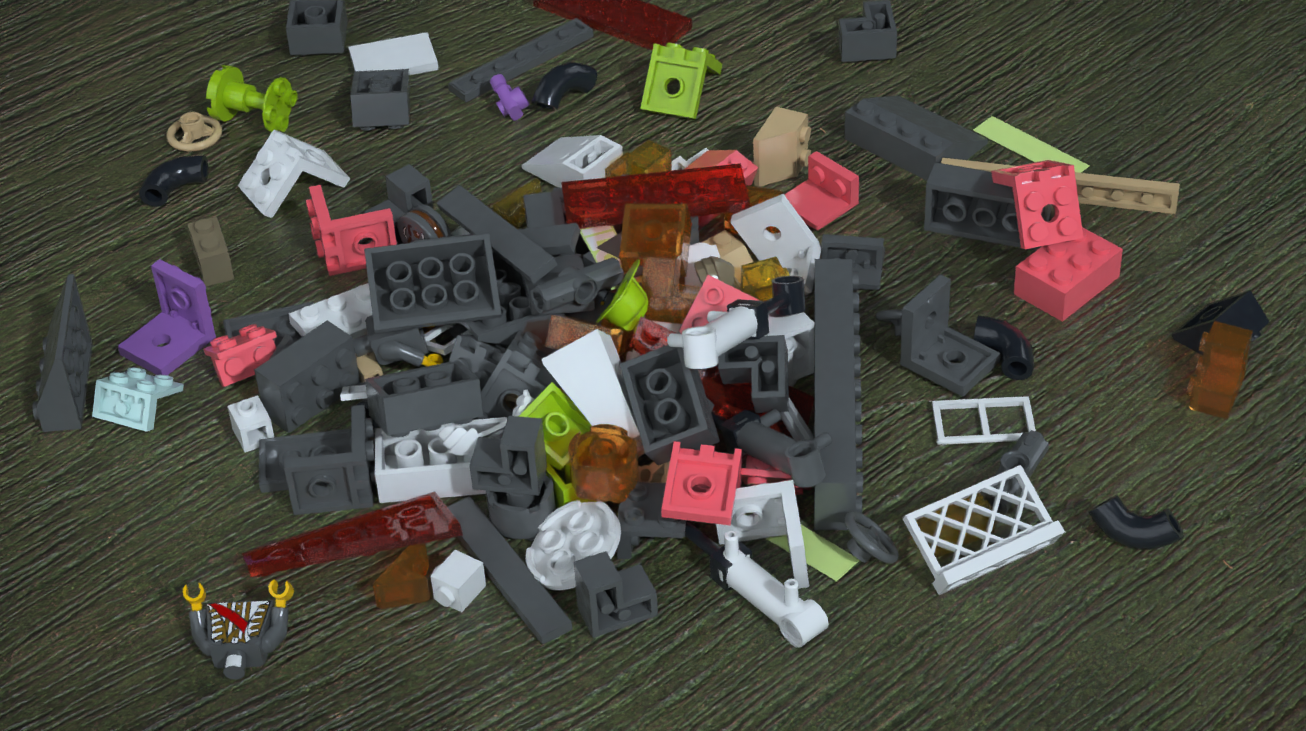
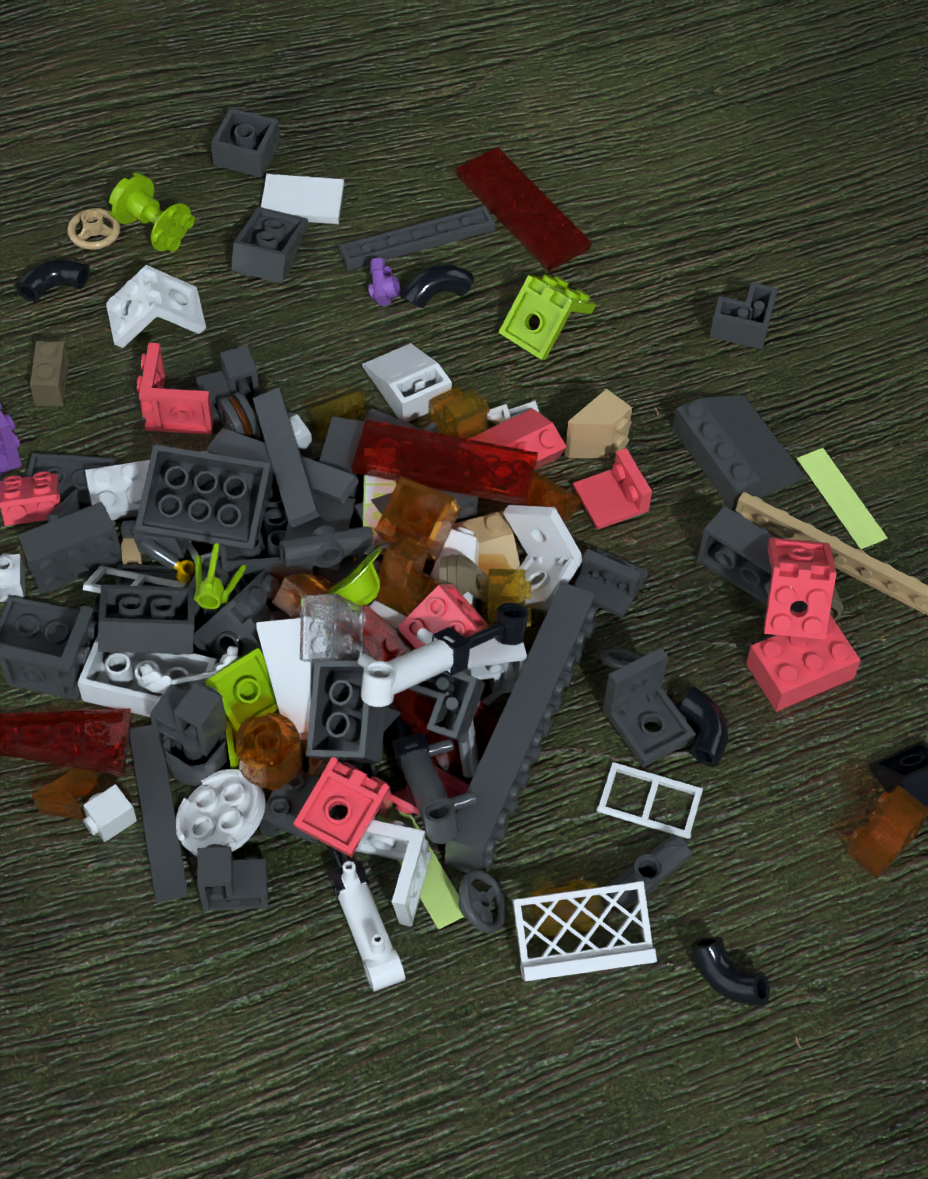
camera: 15 degrees right, 15 degrees up
none -> lime plant [194,543,246,609]
none -> clear bracket [299,594,366,662]

